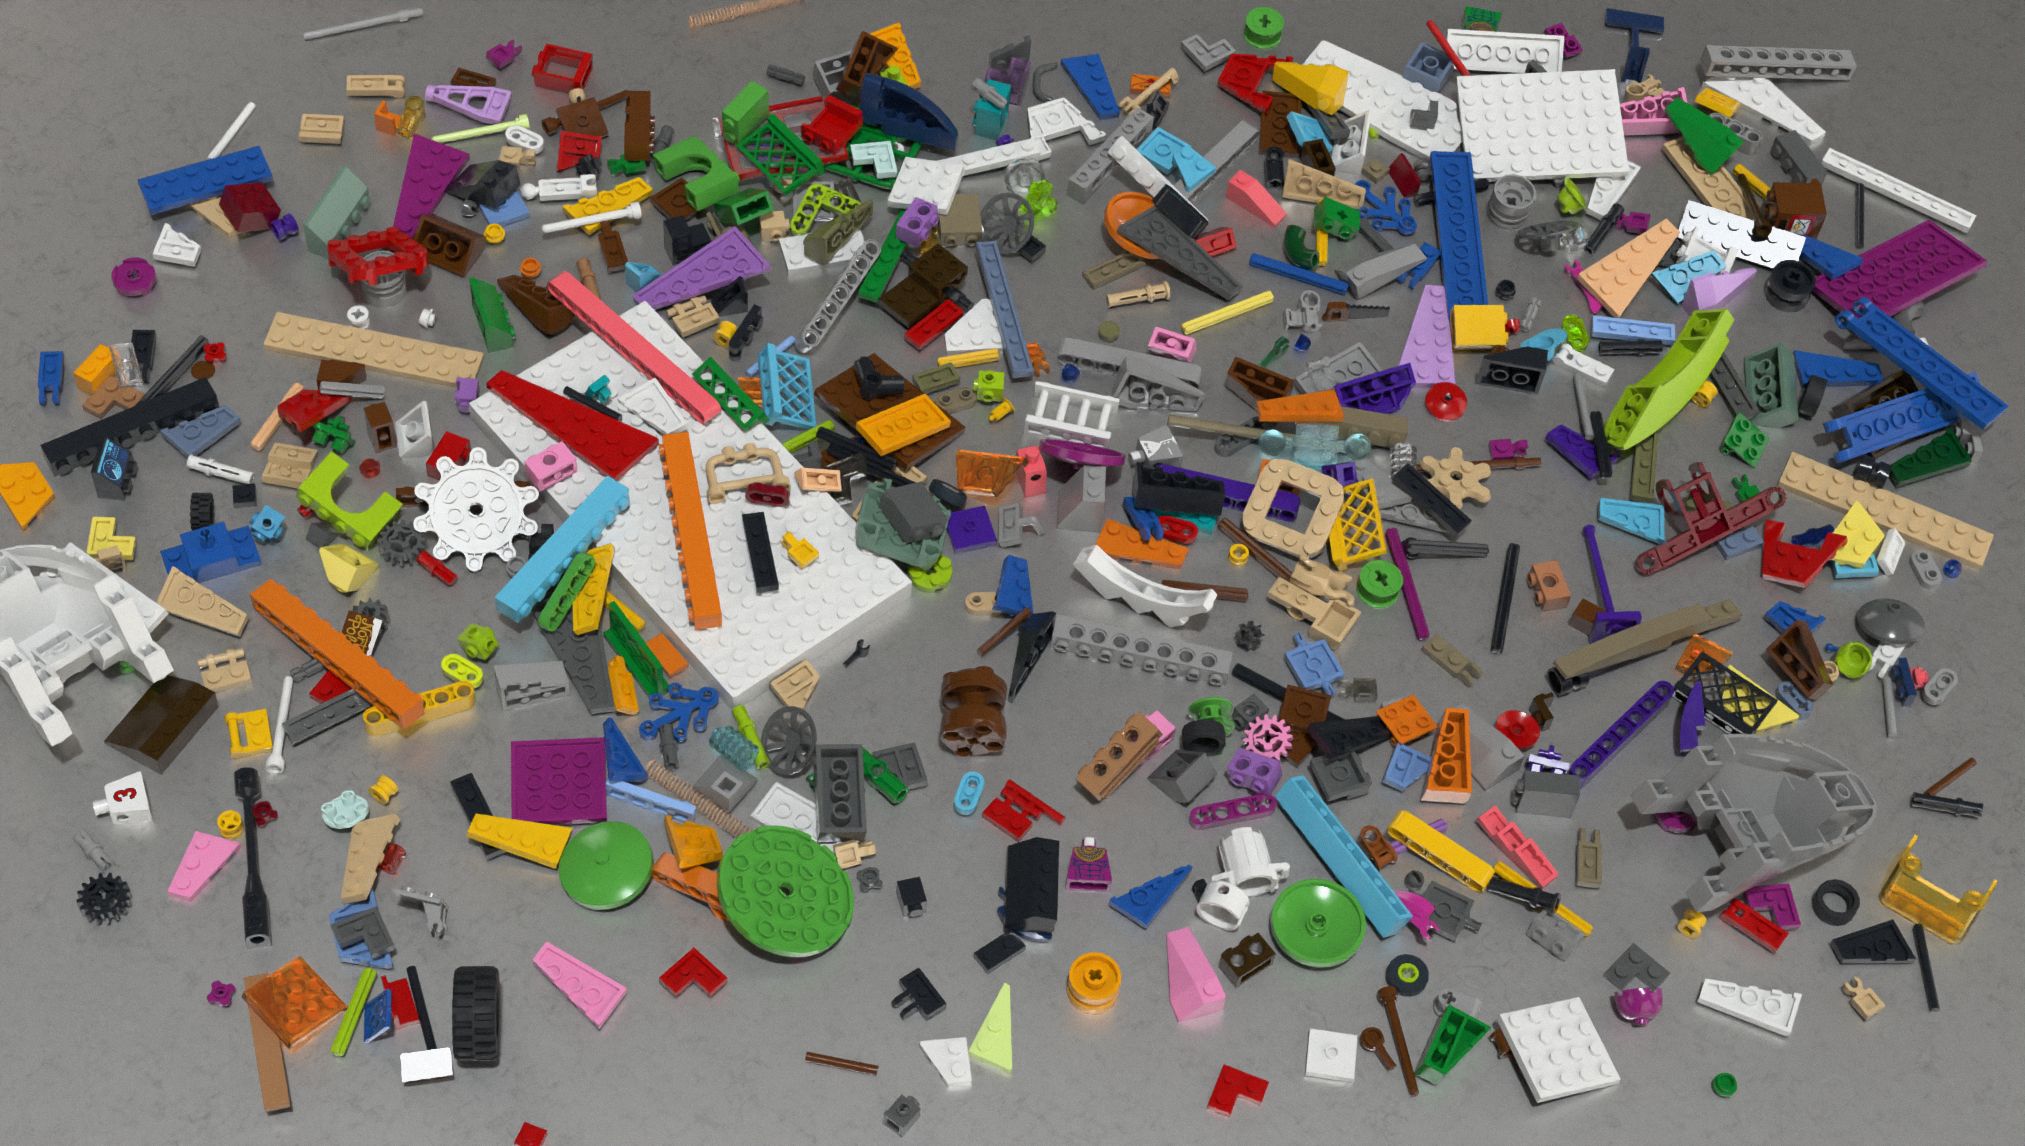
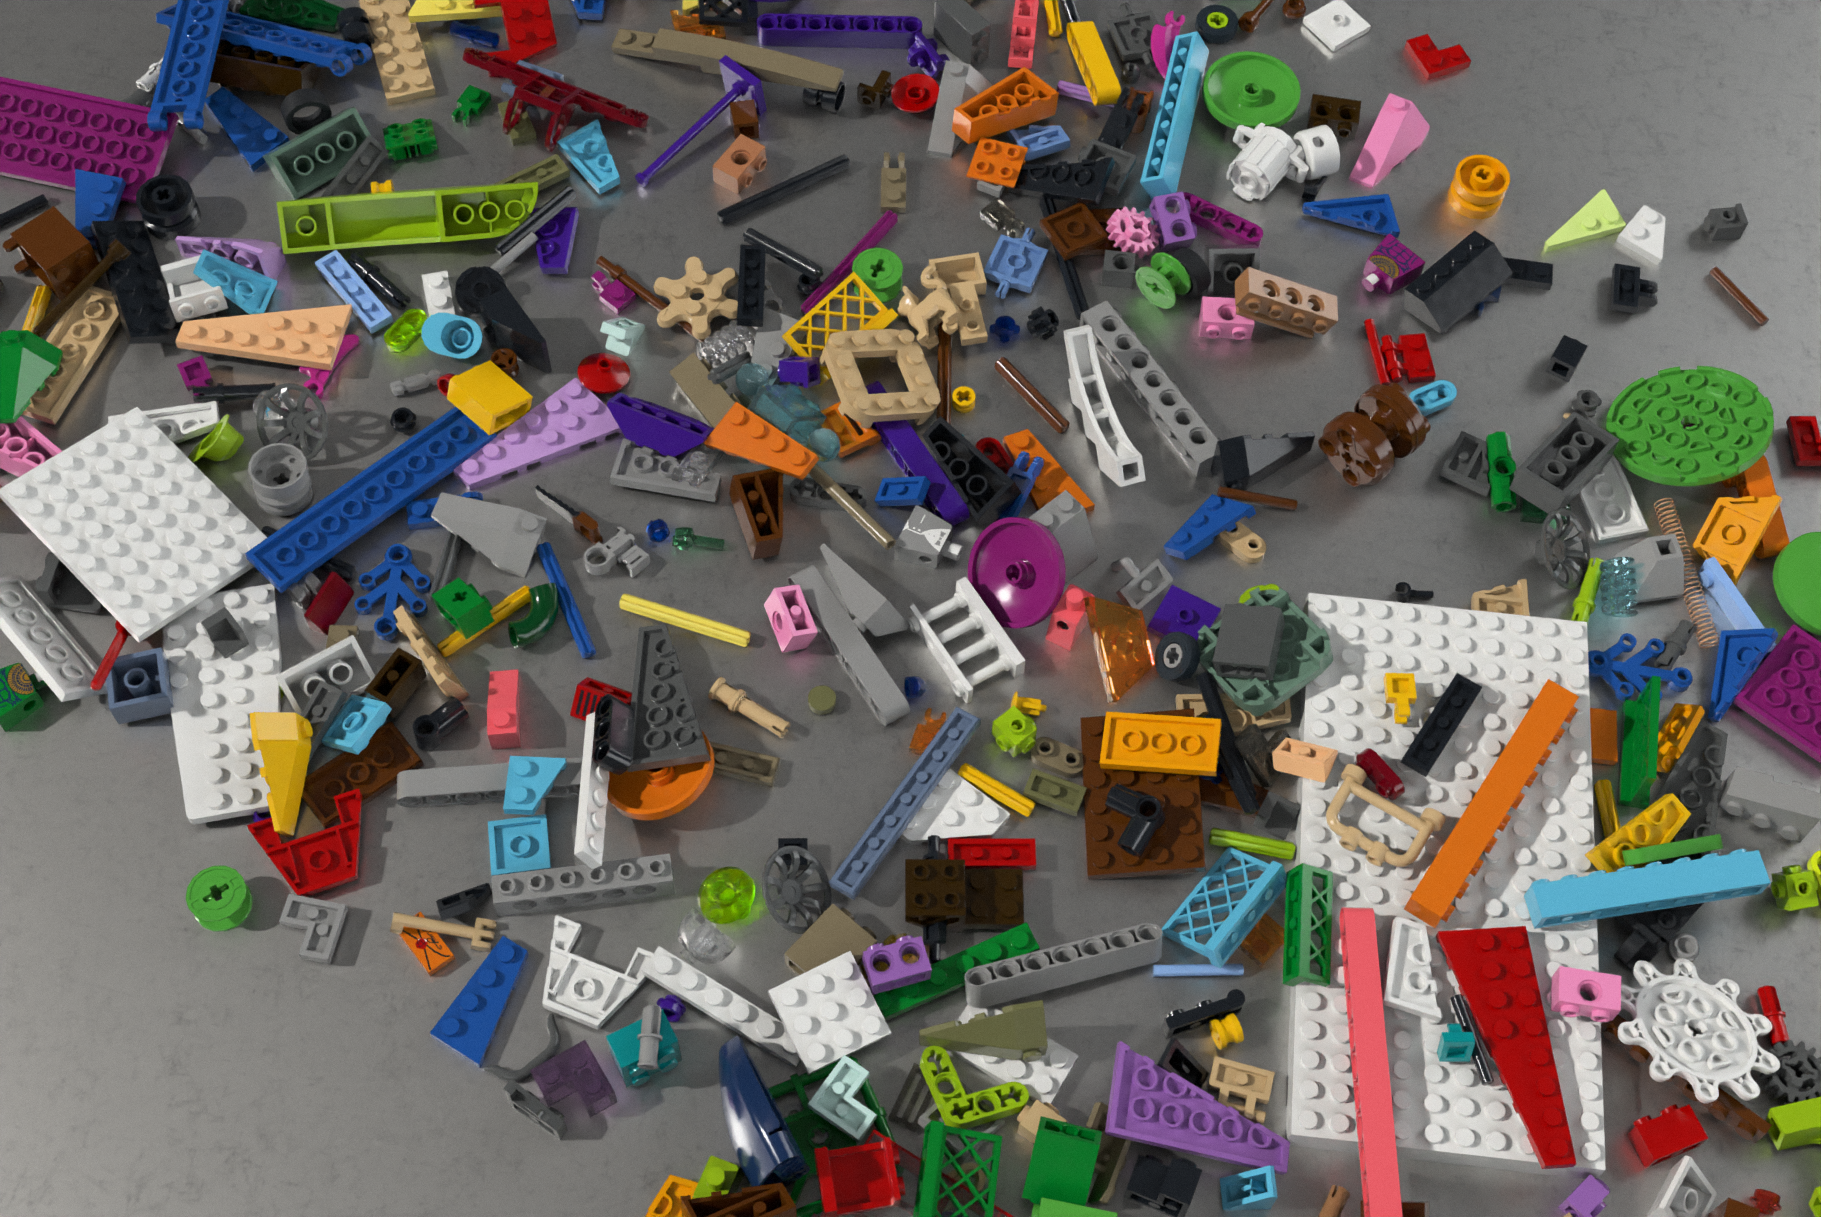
camera: 130 degrees left, 5 degrees up
none -> black tile [455,266,506,317]
none -> light aqua slope [600,317,646,356]
none -> dark grey axle [707,351,752,384]
none -> blue plate [874,476,931,507]
none -> clear blue plate [989,316,1020,343]
none -> black hinge [1097,87,1145,150]

